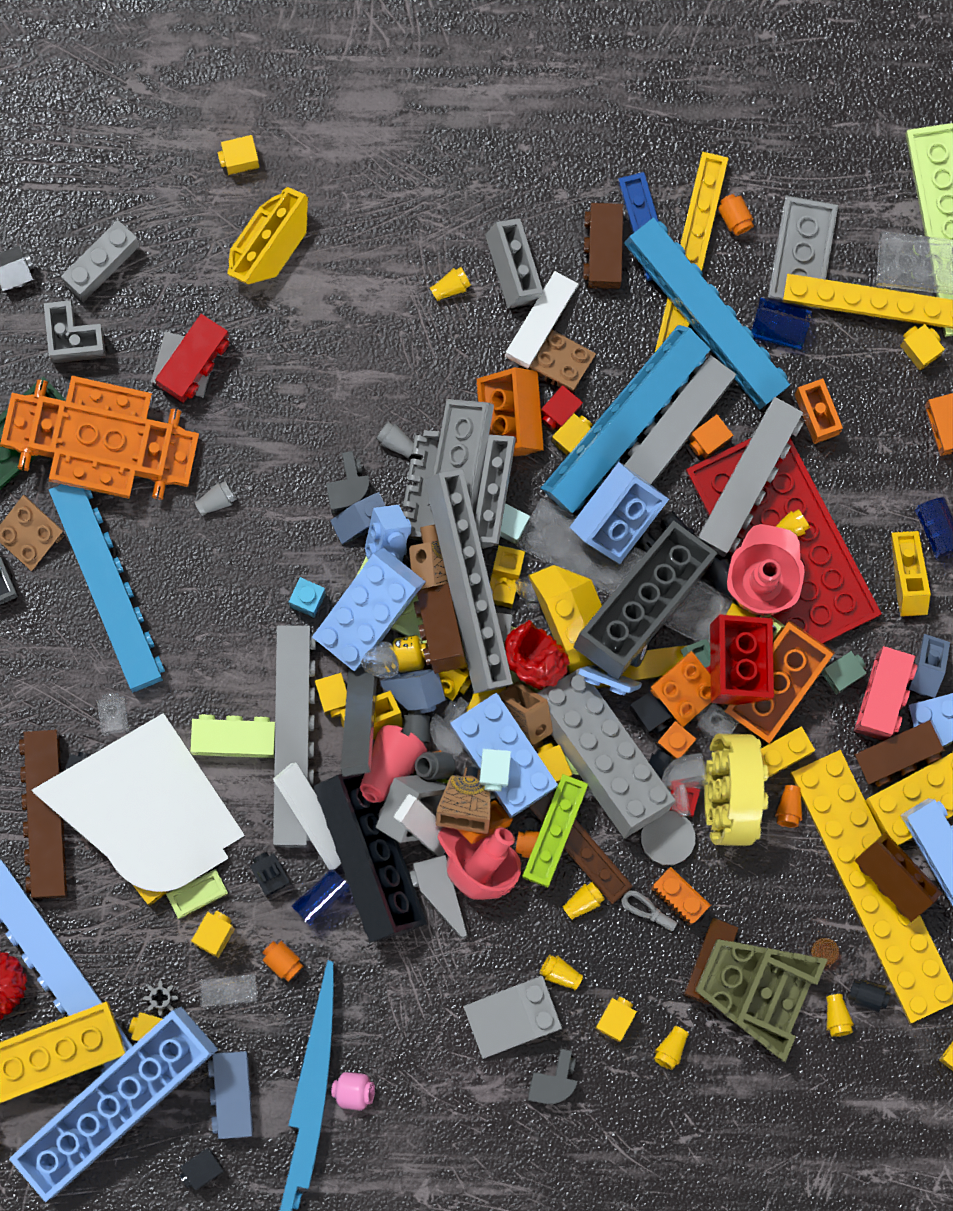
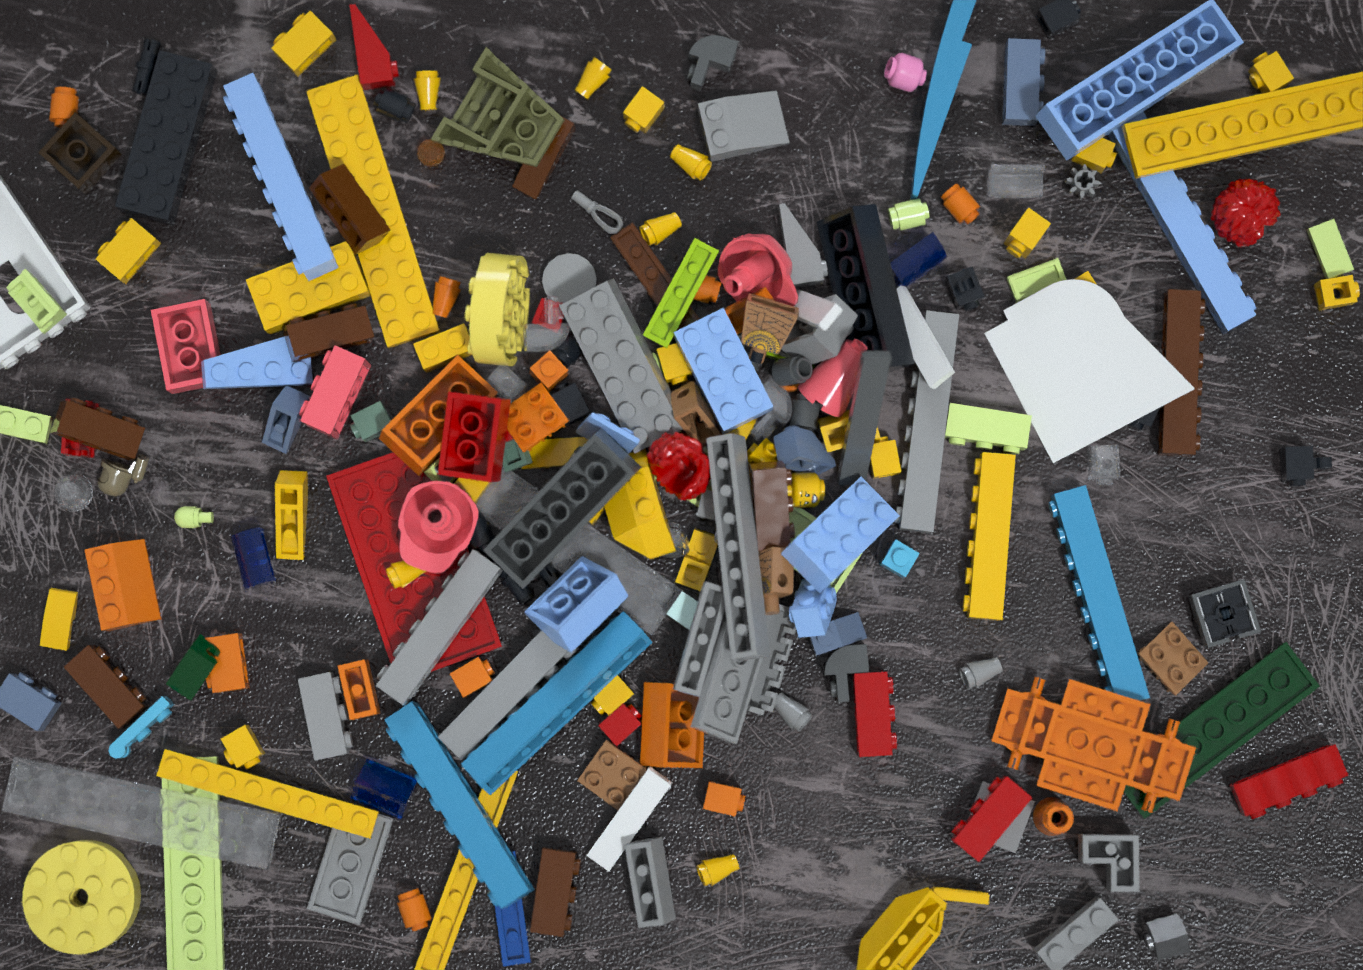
camera: 165 degrees left, 5 degrees up
clear brick [361,642,399,678] -> none
light aqua brick [479,749,511,792] -> none
orange brick [651,867,711,926] -> none
none -> light grey brick [298,672,353,761]
none -> red slope [350,4,399,90]
none -> orange brick [703,781,746,816]
none -> red brick [852,672,897,757]
none -> yellowish green brick [888,198,929,231]
none -> yellow tile [931,886,990,905]
none -> yellow brick [963,452,1016,621]
none -> orange plant [1033,797,1074,836]

